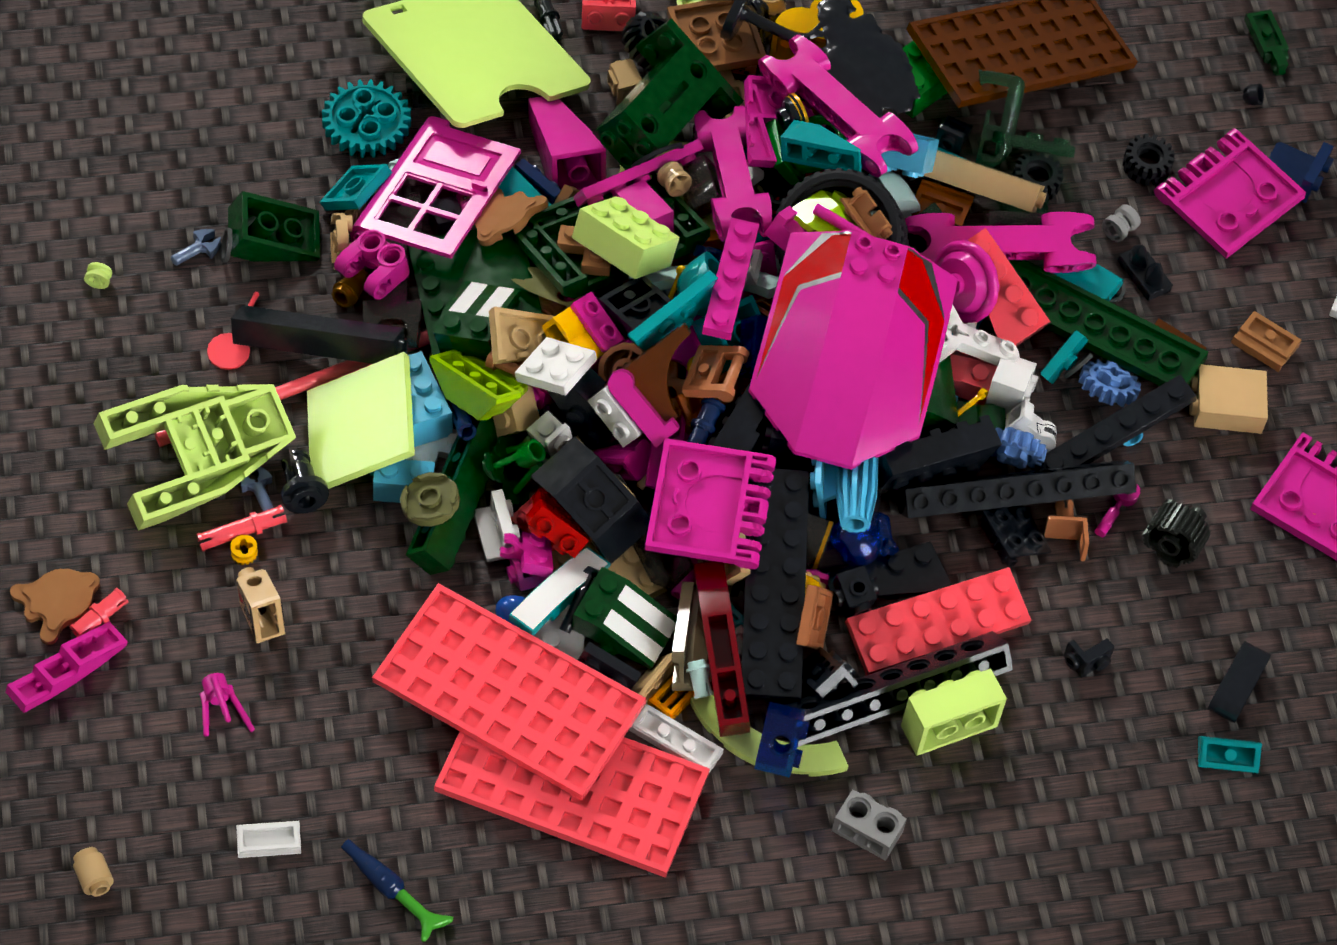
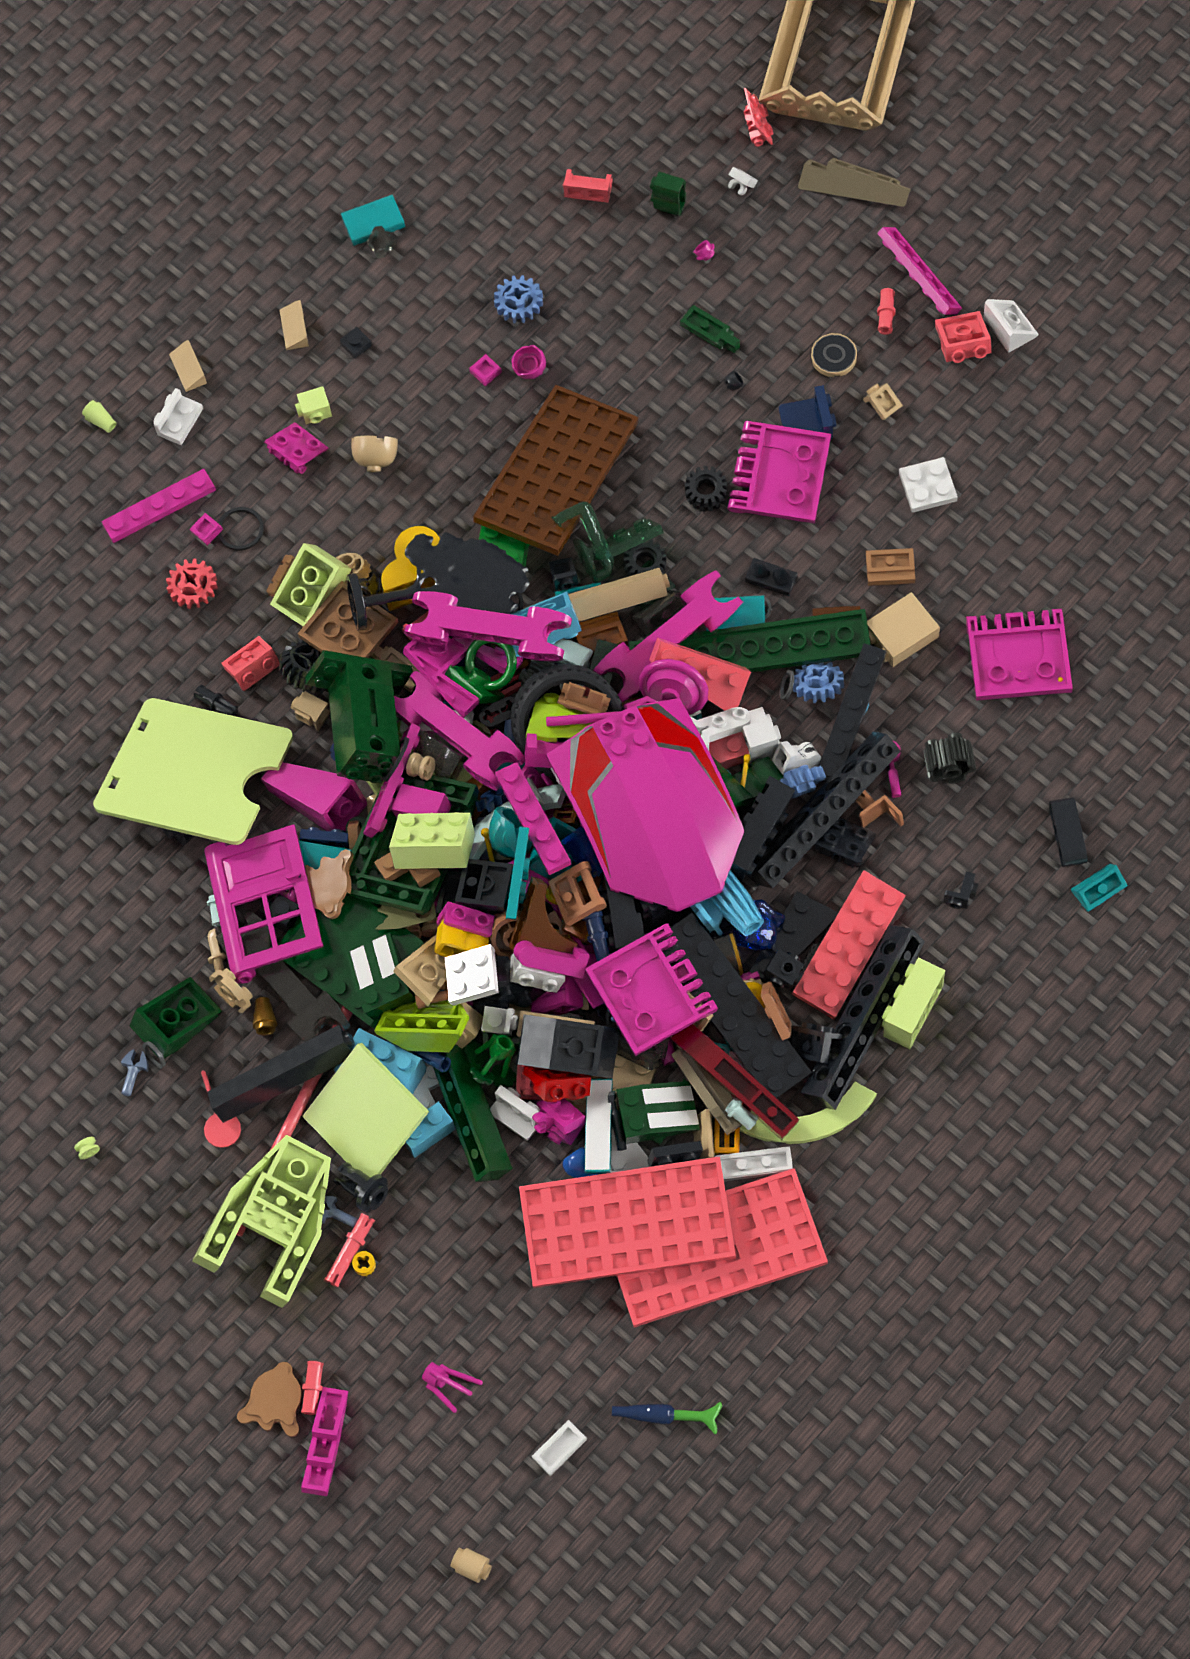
camera: 25 degrees left, 10 degrees up
tan torso [236,567,285,643] -> none
teal tile [319,164,392,211] -> none
teal gear [322,79,411,158] -> none
dark pink piece [334,229,410,300] -> none
olive tile [400,472,460,527] -> none
clear blue brick [754,702,809,777] -> none
black piece [775,93,809,130] -> none
teal slope [781,120,862,172] -> none
light grey brick [832,789,907,861] -> none
teal plate [1040,330,1088,384] -> none
light grey wheel [1102,204,1141,242] -> none

